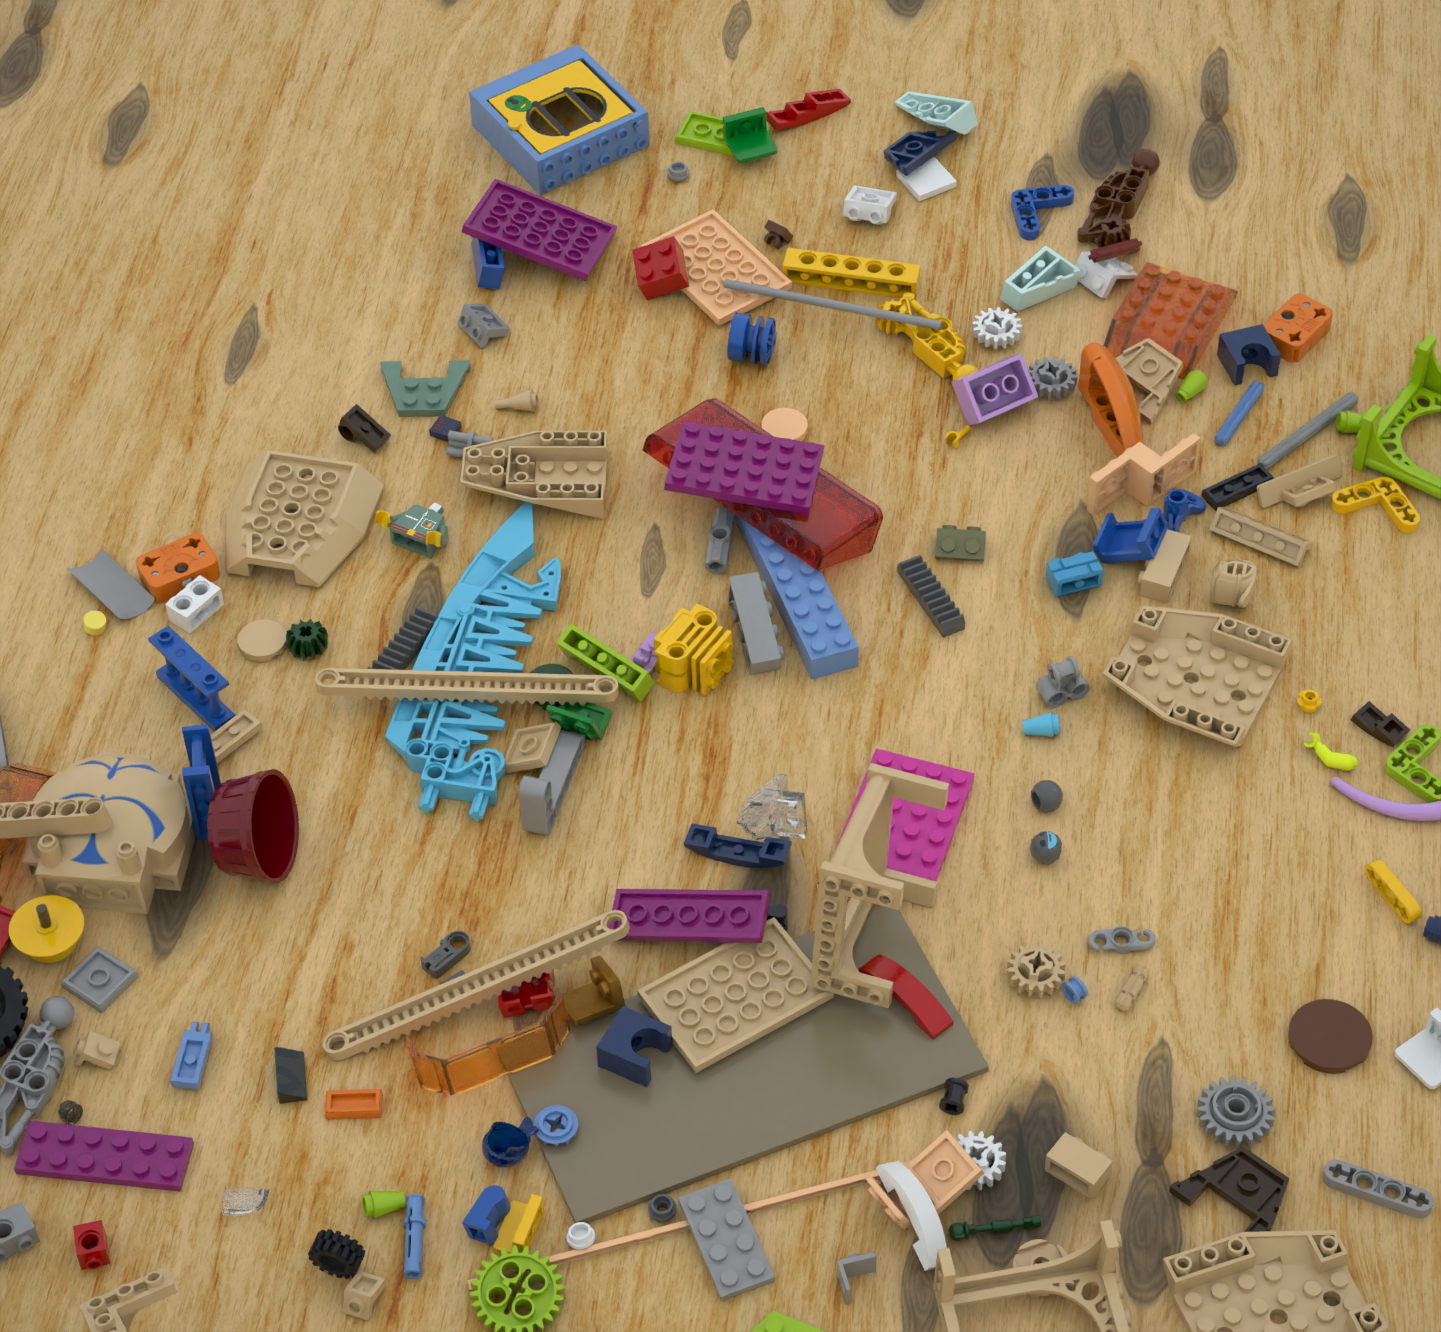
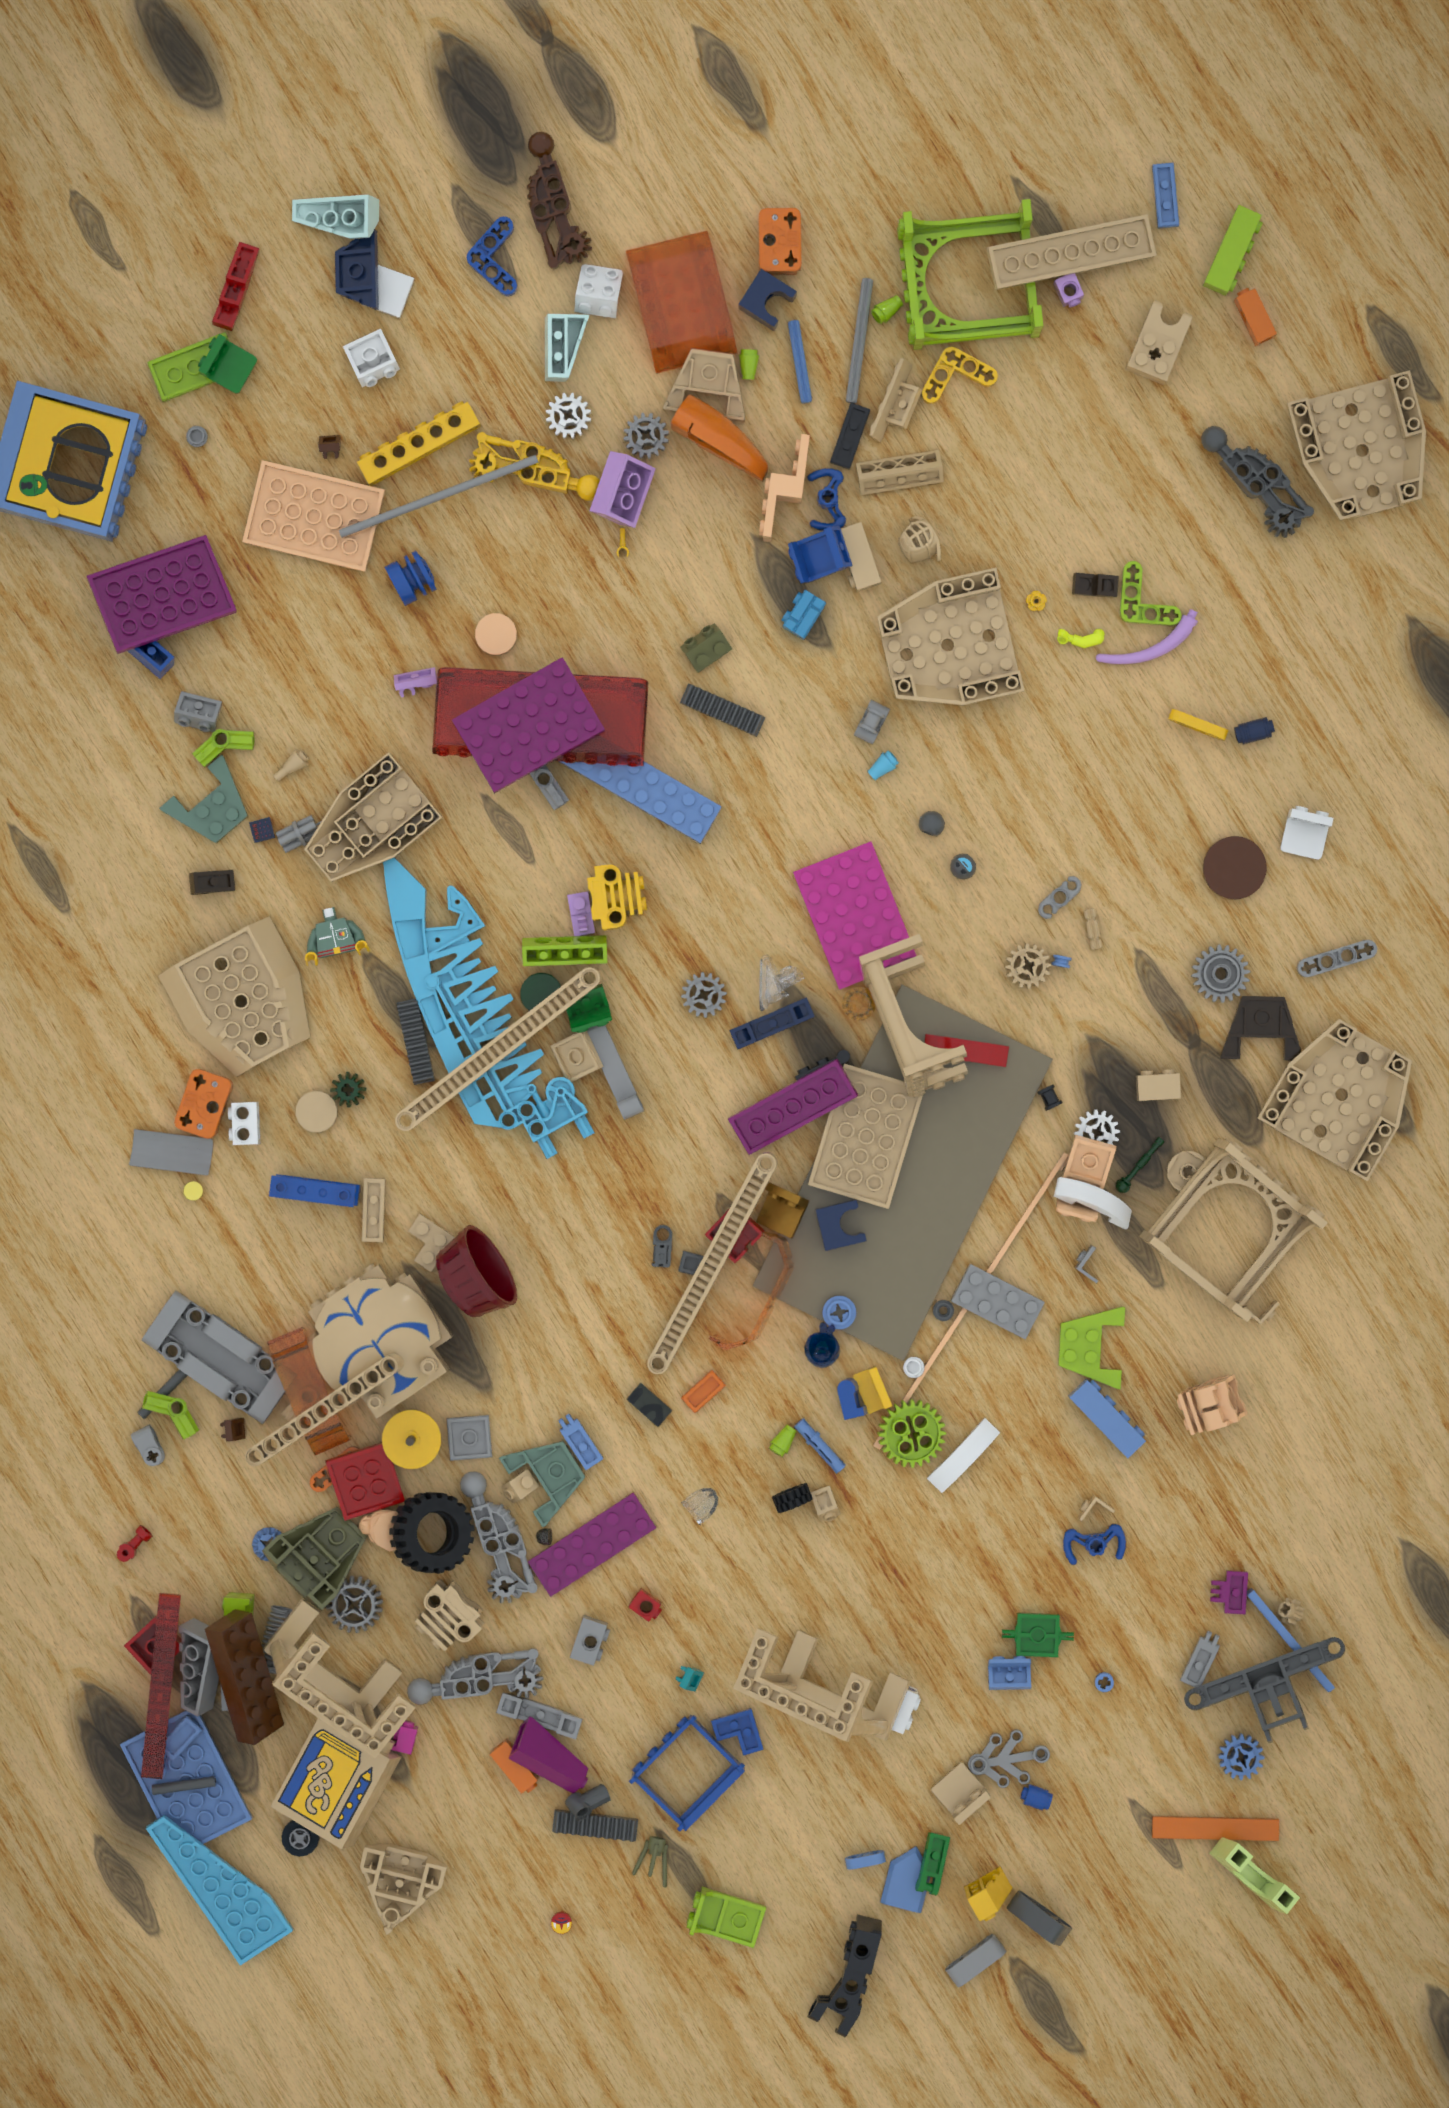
camera: 40 degrees left, 40 degrees up
blue fence [182,724,221,840] -> none
red brick [632,236,689,300] -> none
light grey wedge [727,572,784,675] -> none
dark red axle [1088,238,1142,263] -> none
none -> lime piece [192,729,255,767]
none -> lavender plate [394,667,437,697]
none -> sand green wing [499,1441,586,1527]
none -> light grey gear [681,972,727,1018]

